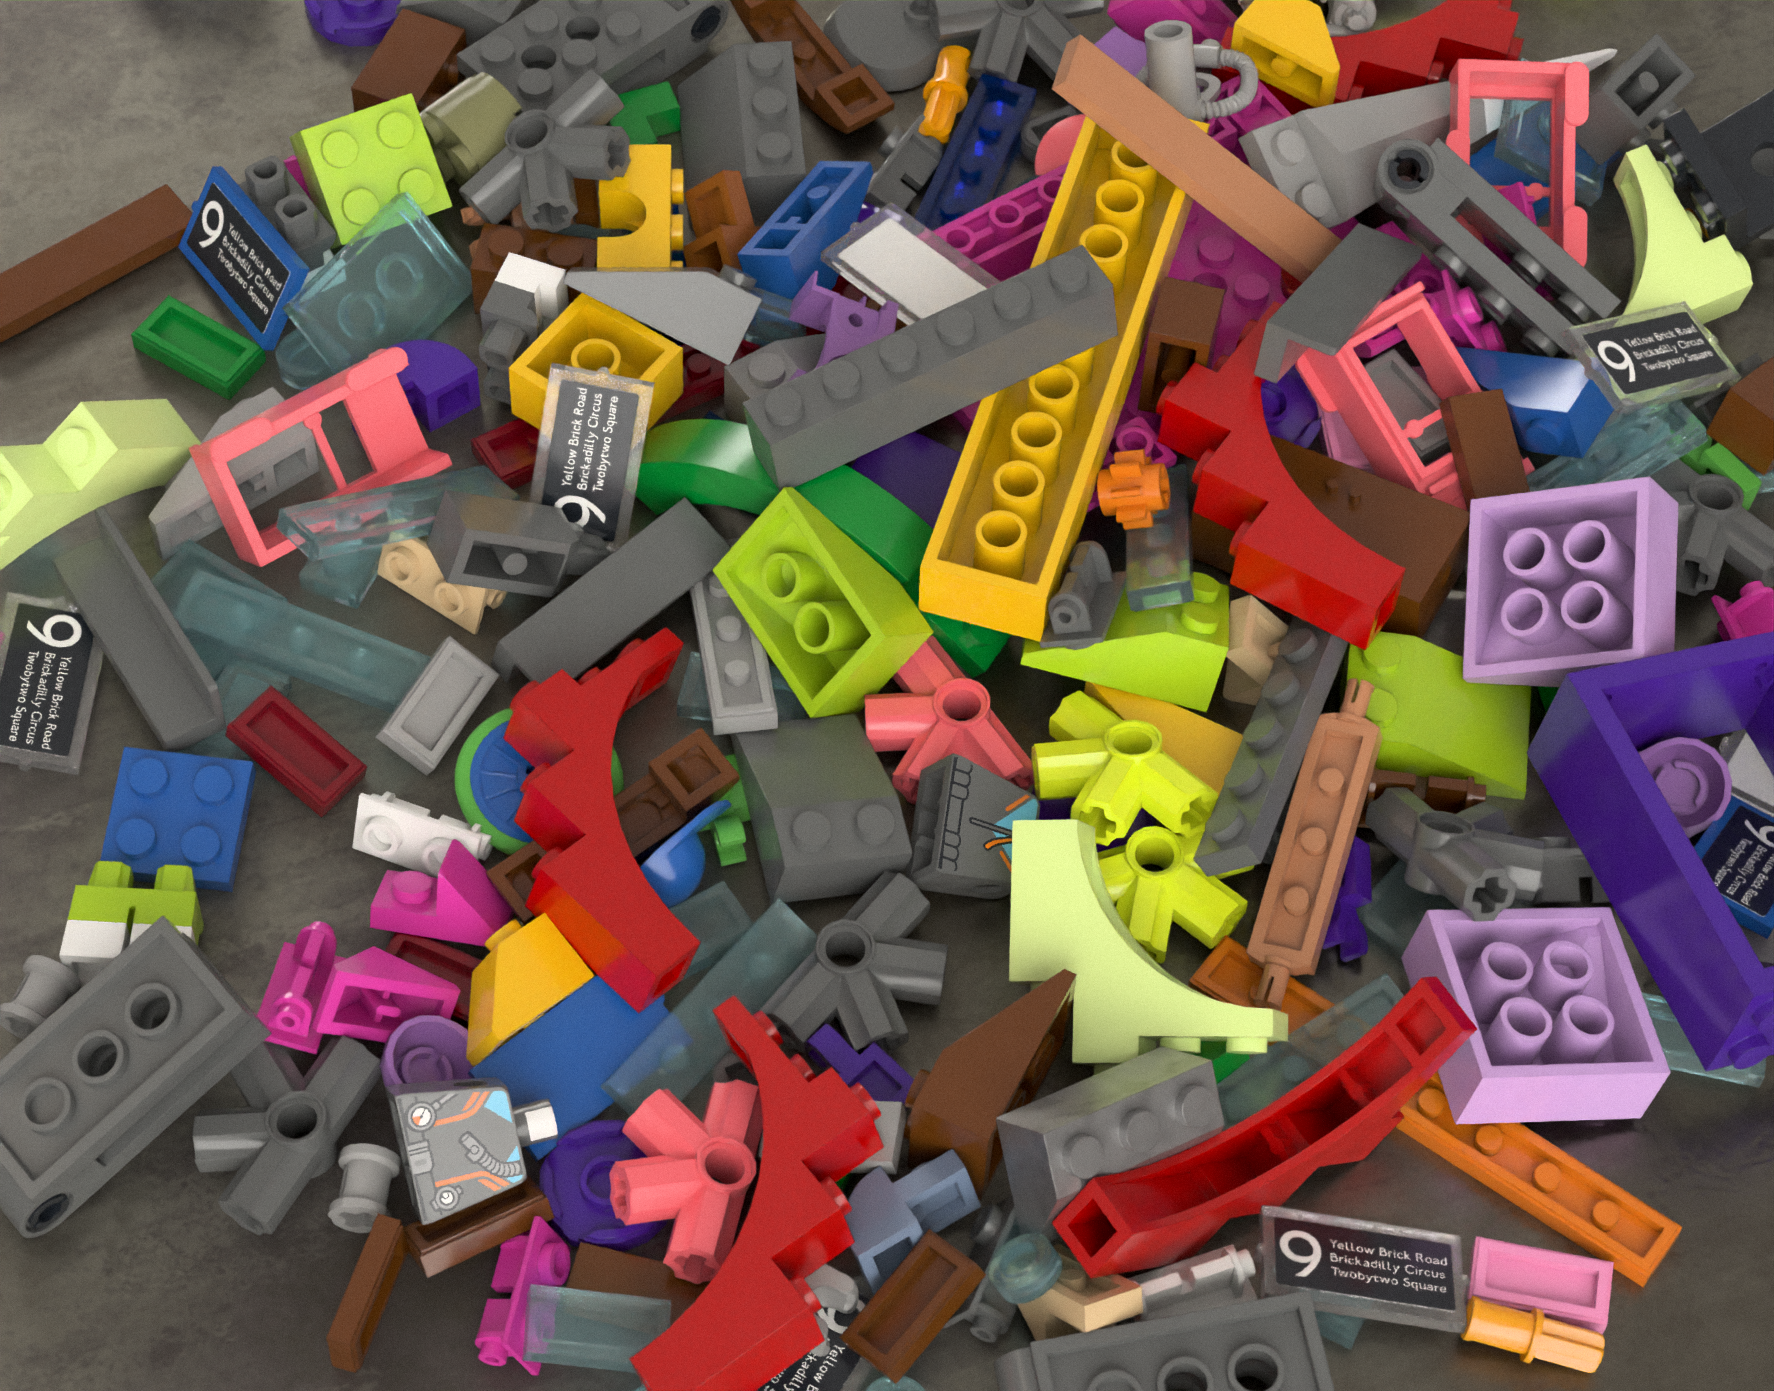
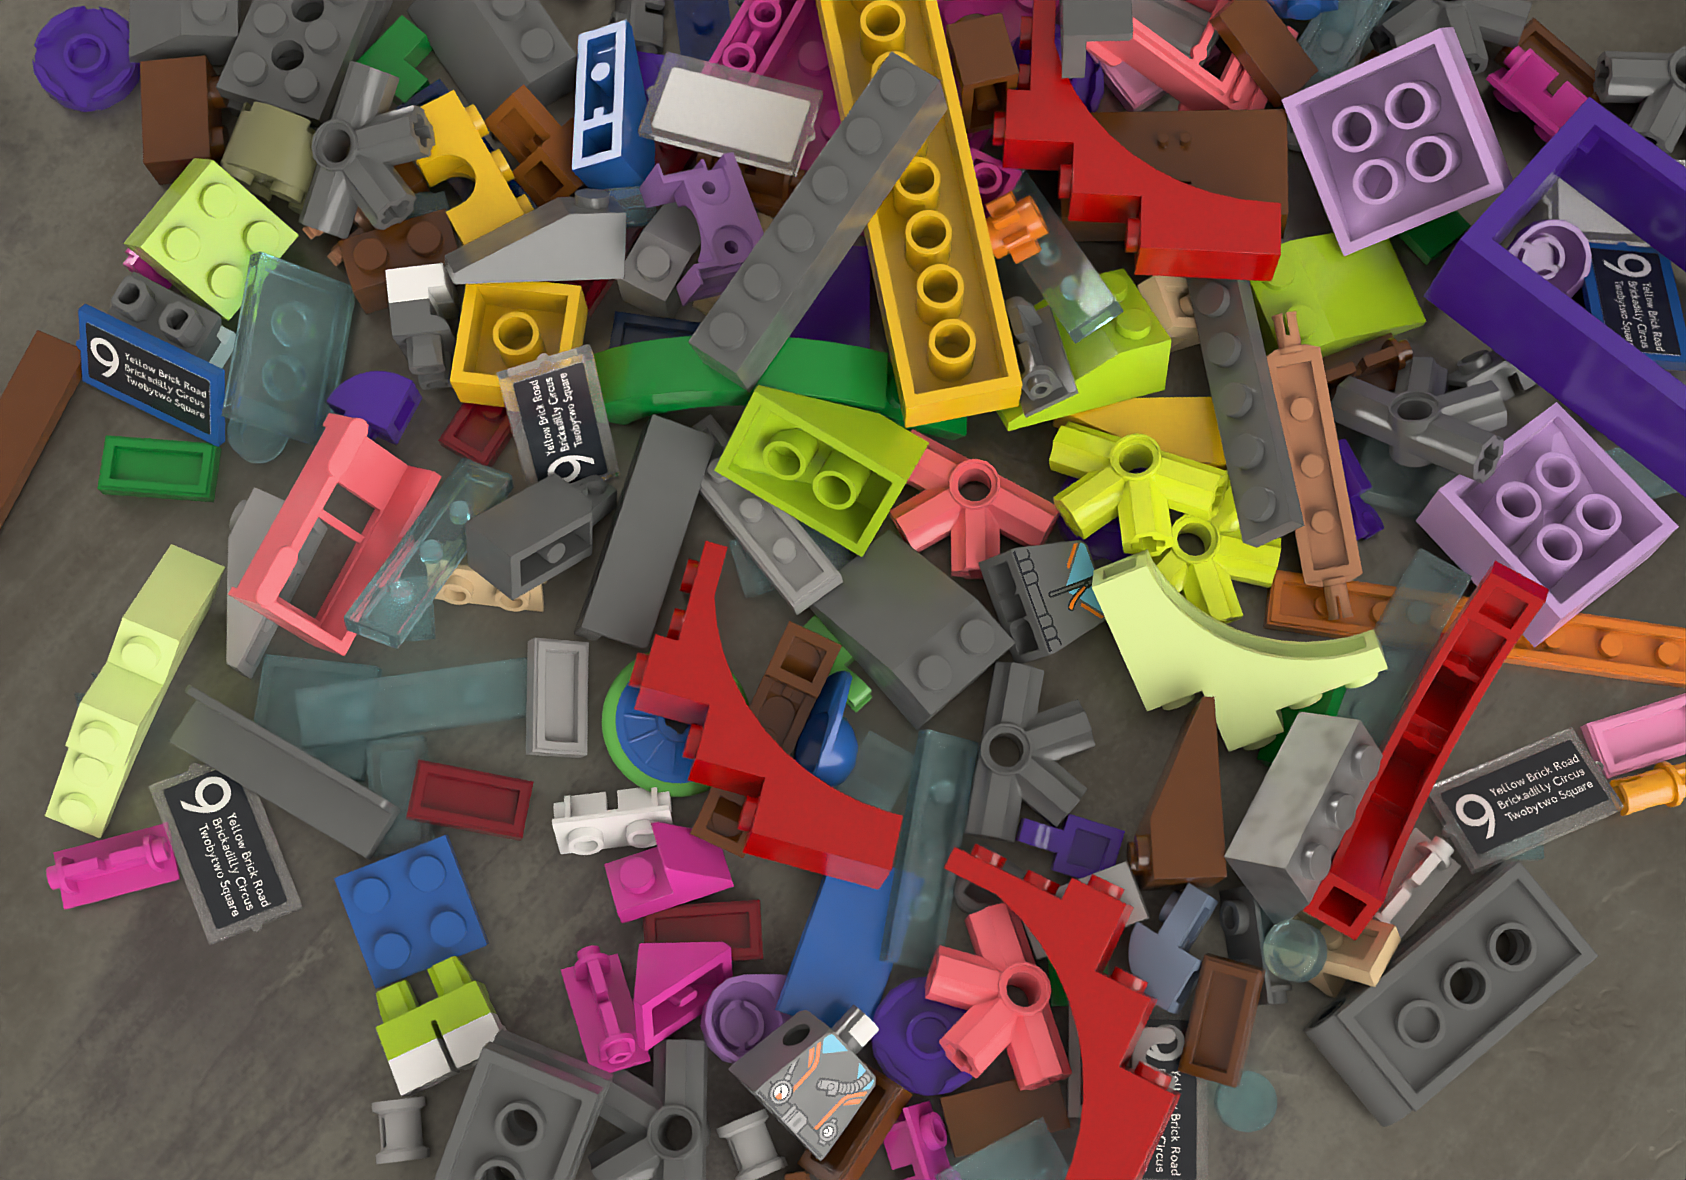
camera: 25 degrees left, 20 degrees up
yellow slope [466,913,595,1067] -> none

